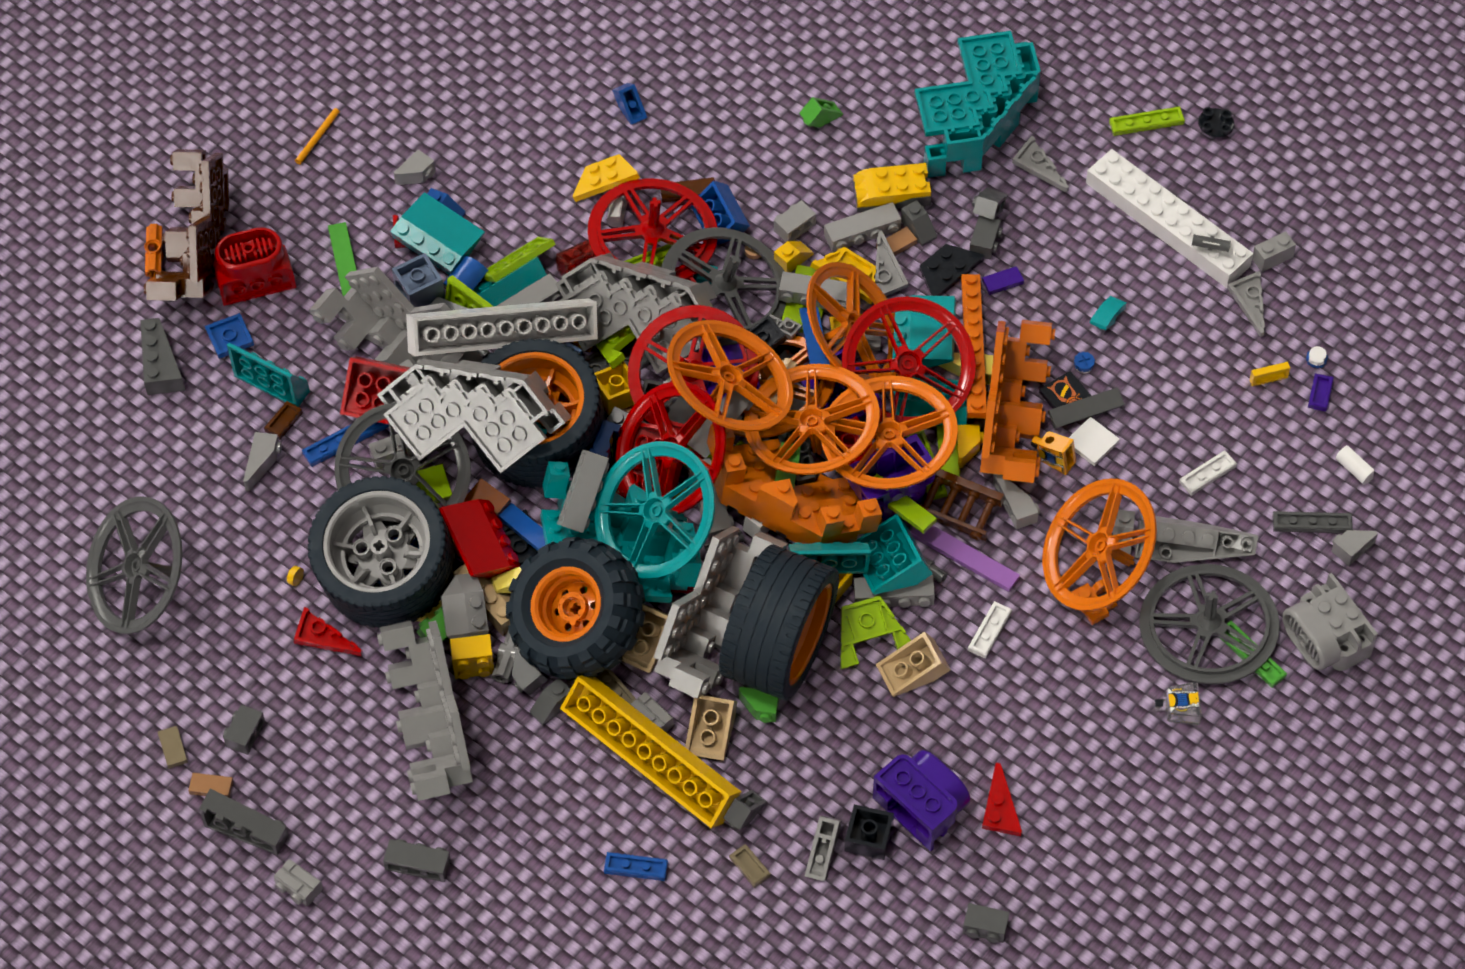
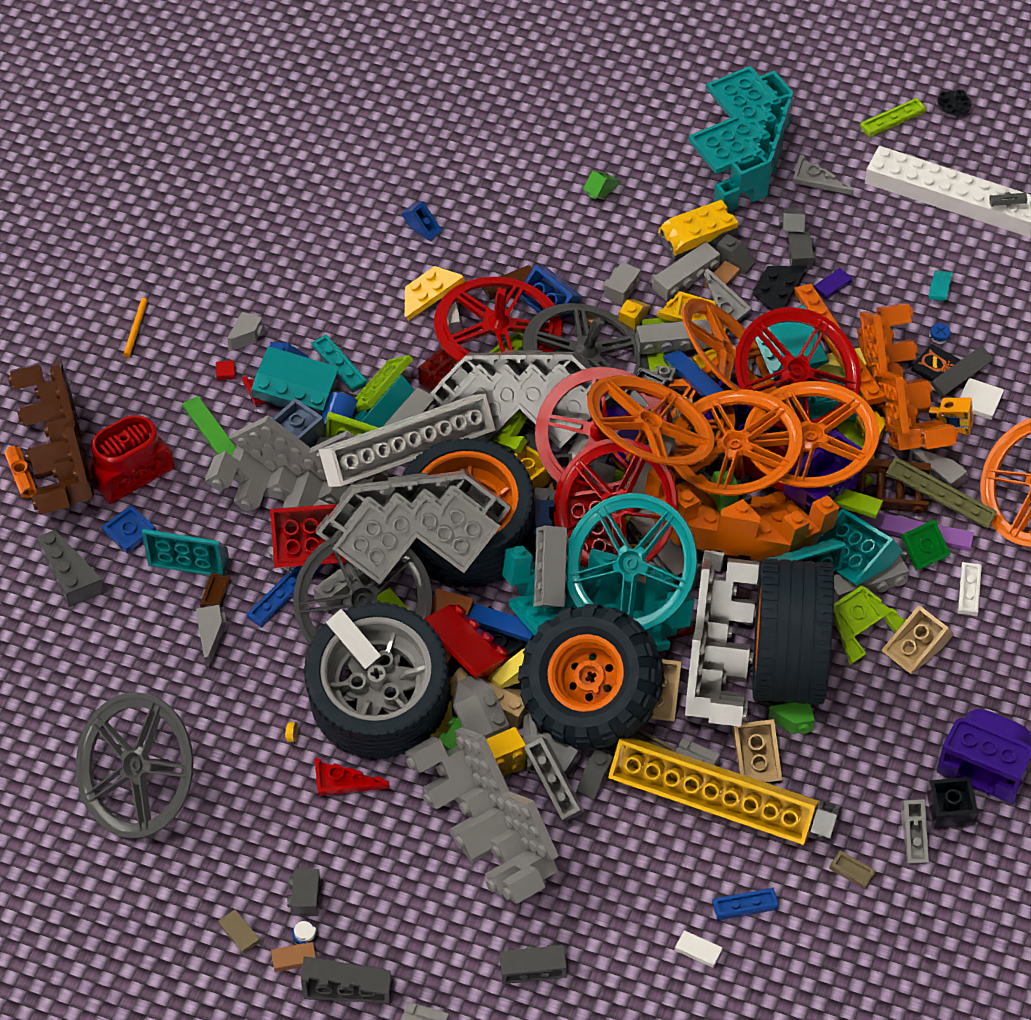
camera: 20 degrees left, 5 degrees down
none -> red tile [215,360,235,380]
none -> white piece [292,921,316,944]
none -> teal tile [311,334,368,393]
none -> white tile [325,609,381,669]
none -> light grey brick [524,737,584,821]
none -> white tile [675,930,723,968]
none -> olive tile [886,456,997,529]
none -> green plate [900,519,951,570]

